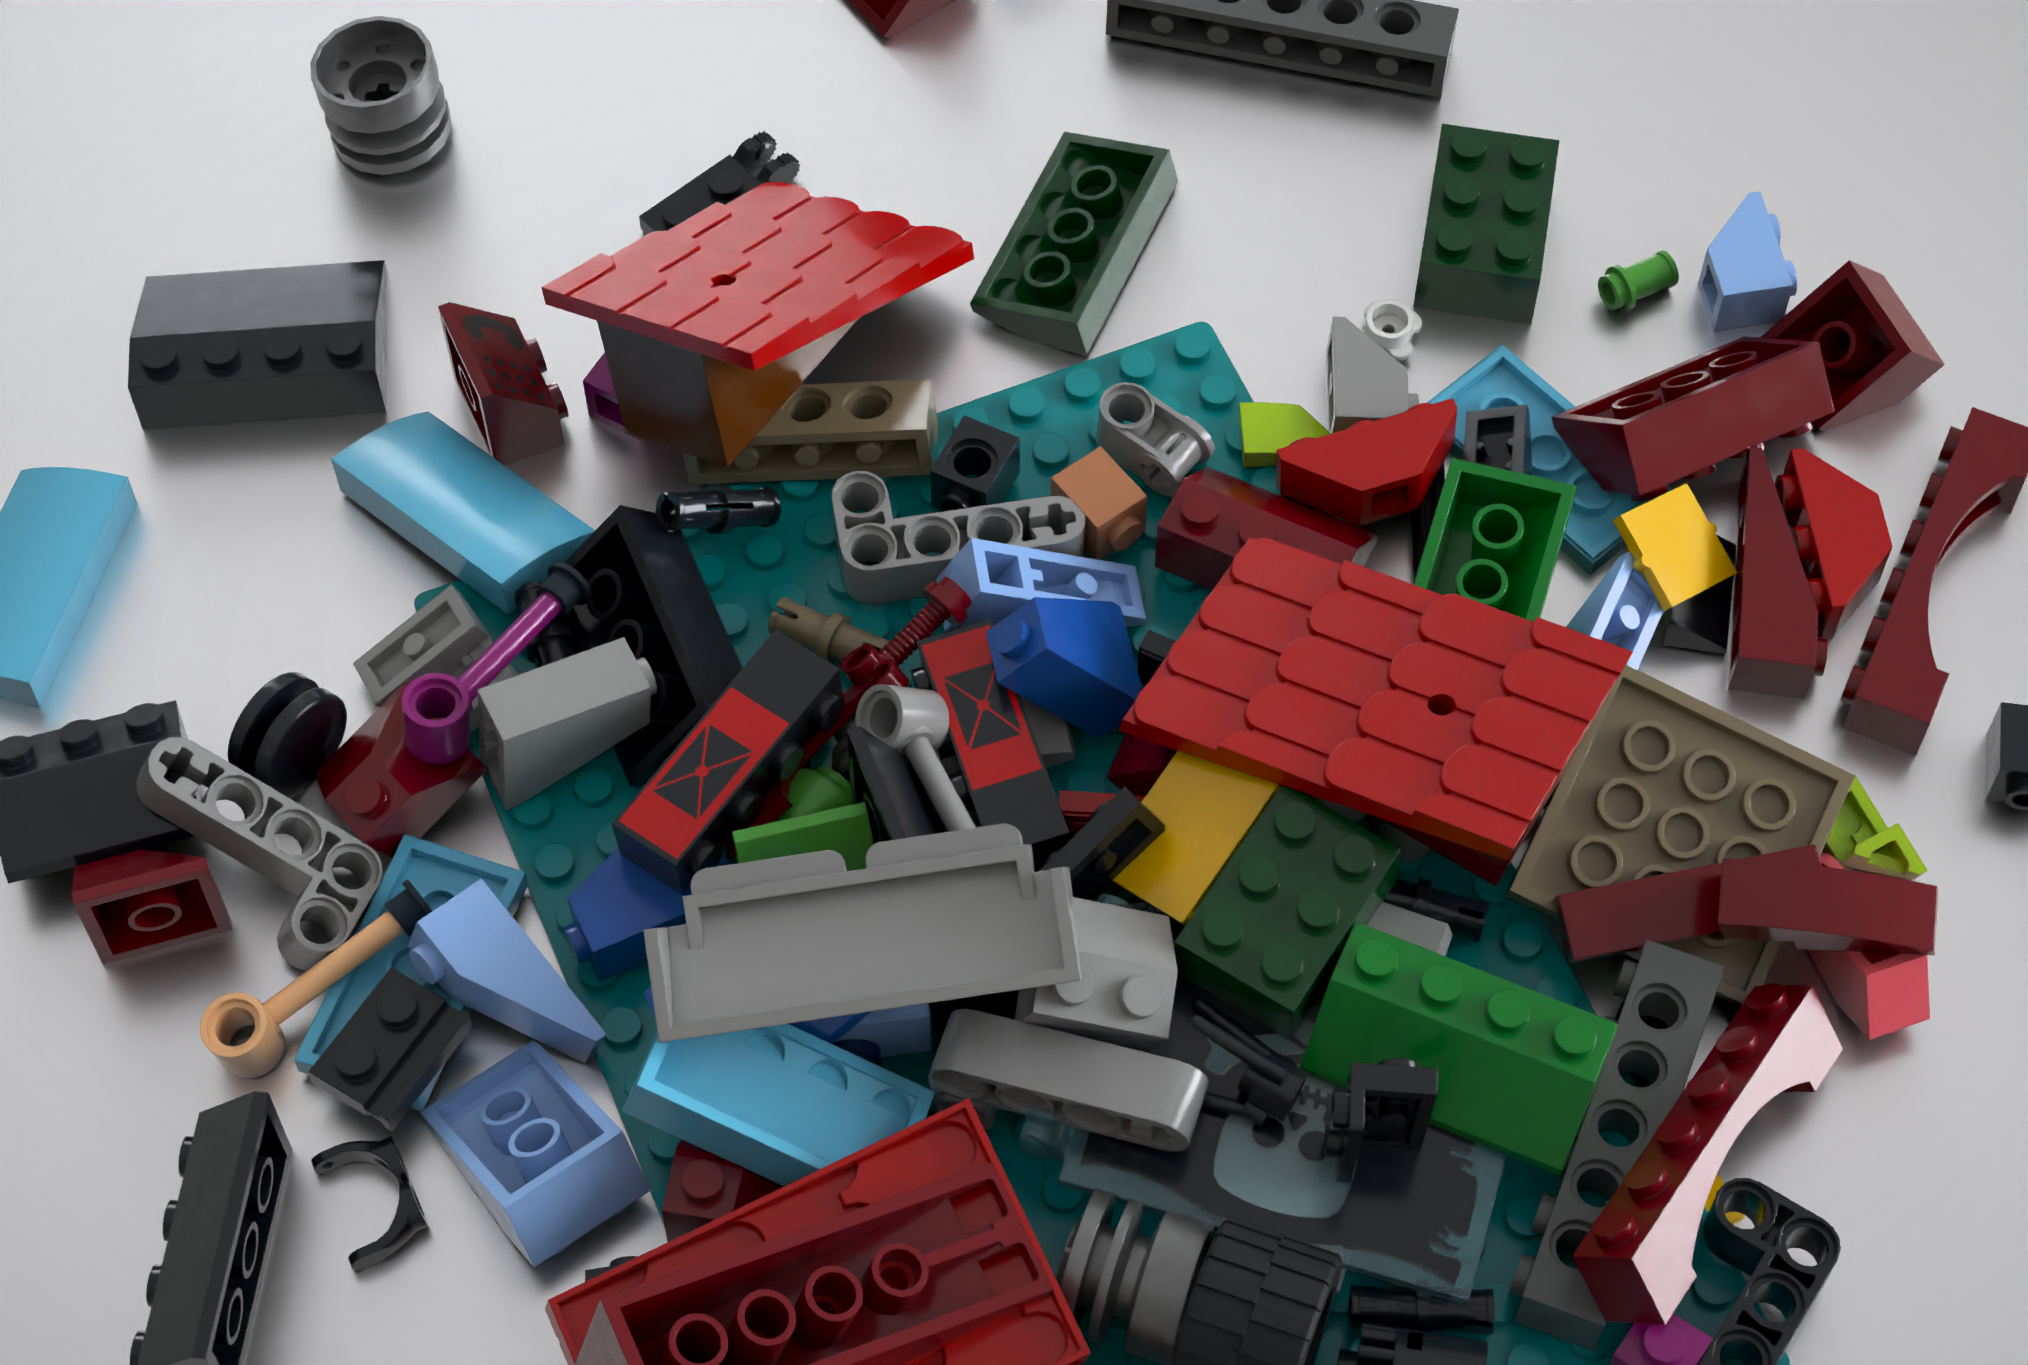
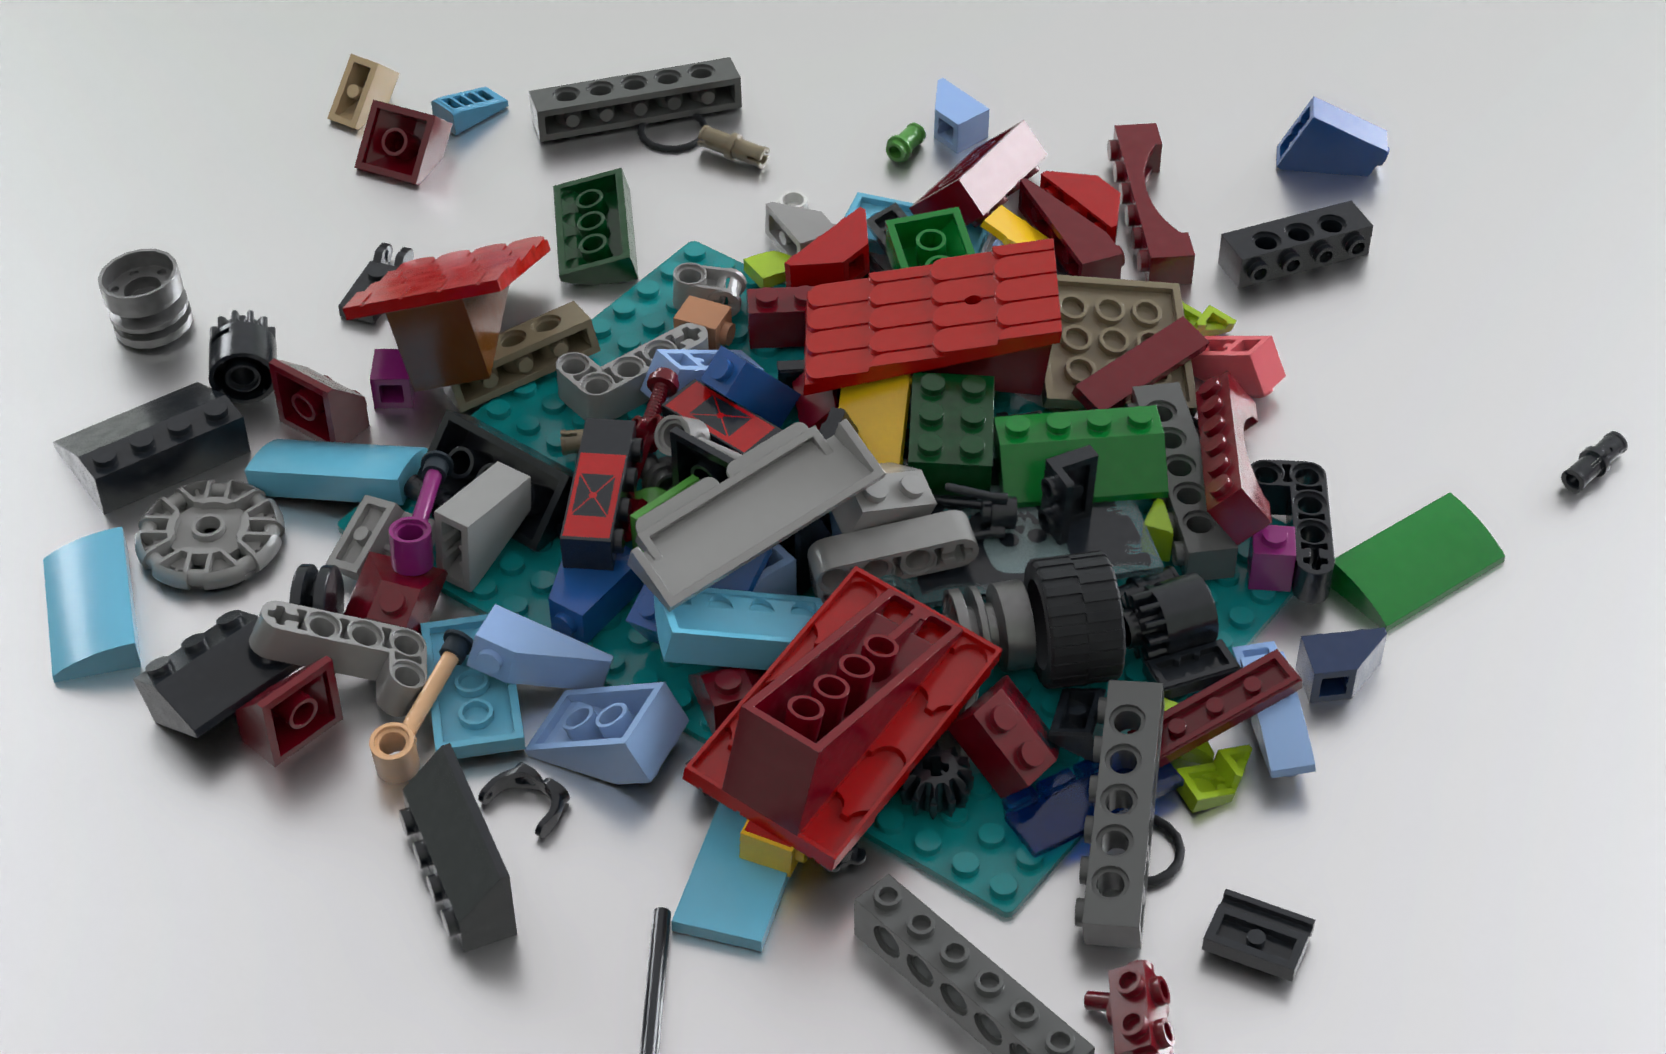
camera: 30 degrees left, 15 degrees down
black plate [309,967,473,1131] -> none
black pin [656,484,781,534] -> none
black brick [930,415,1020,512] -> none
dark green brick [1413,124,1559,324] -> none
dark red slope [1718,858,1939,956] -> none
dark red slope [1760,260,1945,431] -> none
none -> light grey plate [134,479,285,591]
none -> black gear [208,310,277,404]
none -> black piece [637,113,708,153]
none -> dark tan pin [697,125,770,169]
none -> lime slope [1140,498,1173,562]

